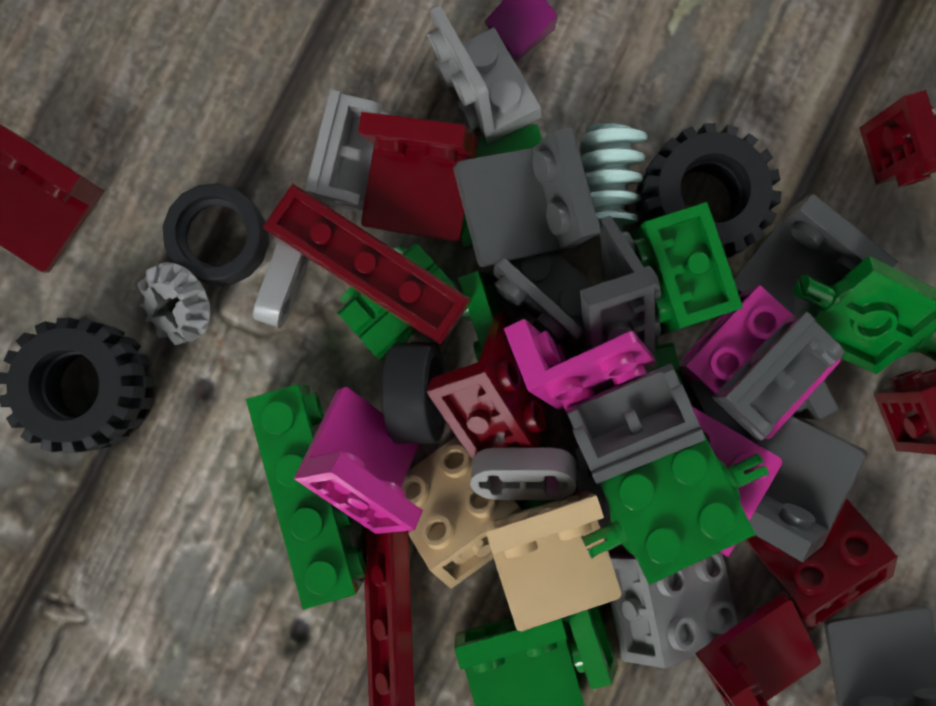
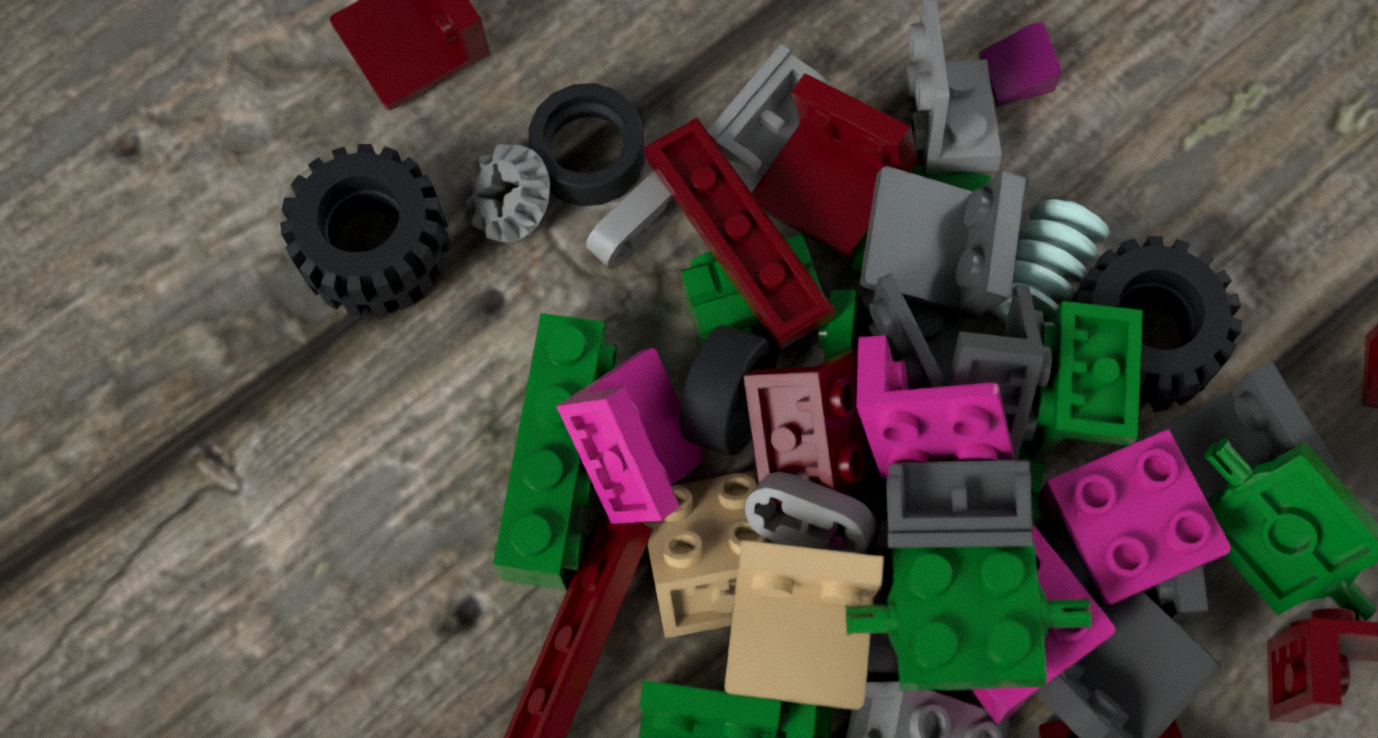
camera: 25 degrees right, 15 degrees down
dark grey hinge [712,312,845,441] -> none

